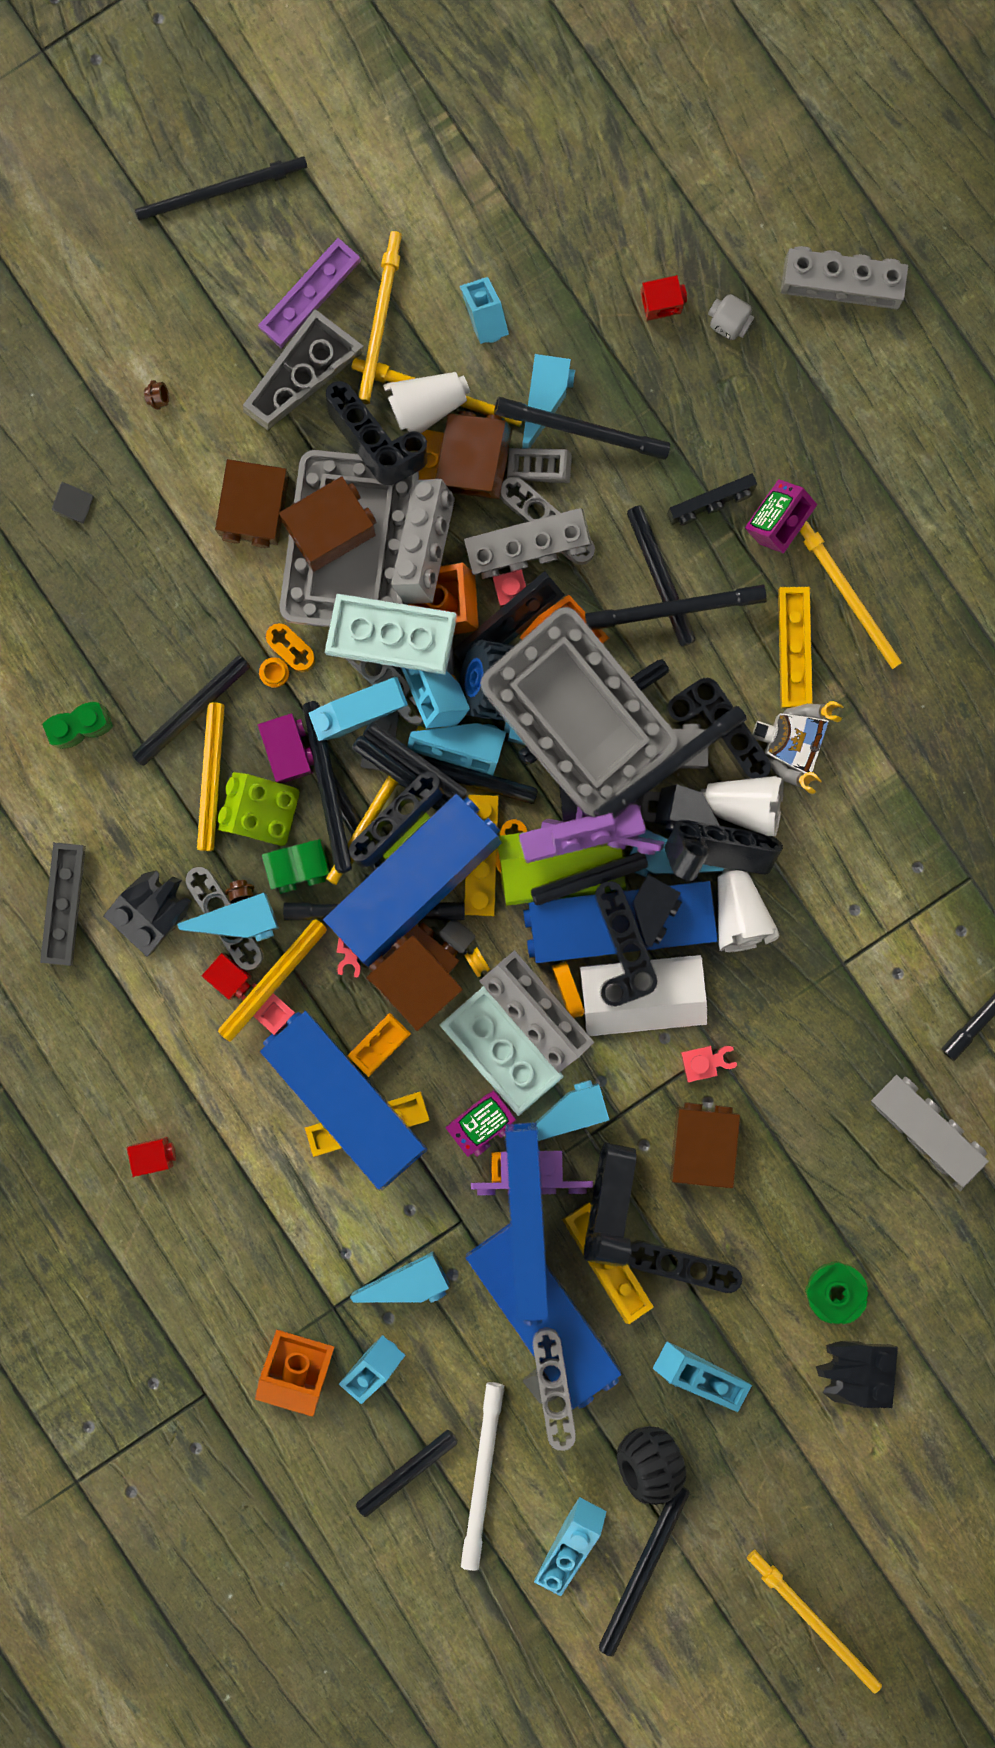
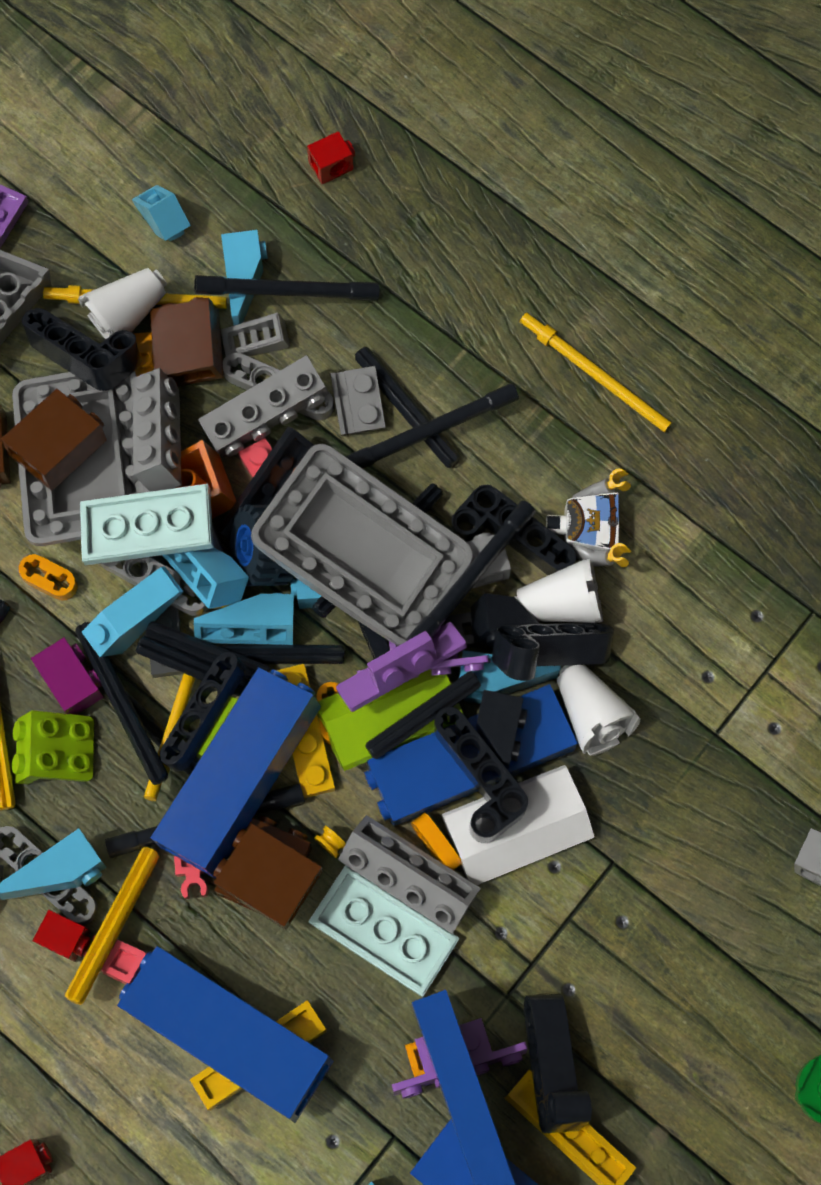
camera: 20 degrees left, 15 degrees down
reddish brown plate [225,880,254,904] -> none
light orange plate [259,657,289,688] -> none
green brick [262,839,331,894] -> none
light orange plate [347,1013,412,1077] -> none
yellow bar [359,231,402,404] -> none
dark grey slope [439,920,475,953] -> none
brick [445,1089,516,1157] -> none
medium azure slope [536,1080,609,1141] -> none
black beam [628,1240,742,1293] -> none
black plate [667,473,757,526] -> none
reddish brown brick [670,1102,740,1188] -> none
coral plate [681,1046,737,1082] -> none
light grey head [708,294,754,340] -> none
magenta brick [745,479,818,554] -> none
yellow plate [778,587,812,708] -> none
light grey brick [781,246,908,310] -> none
none -> light grey plate [330,366,386,436]

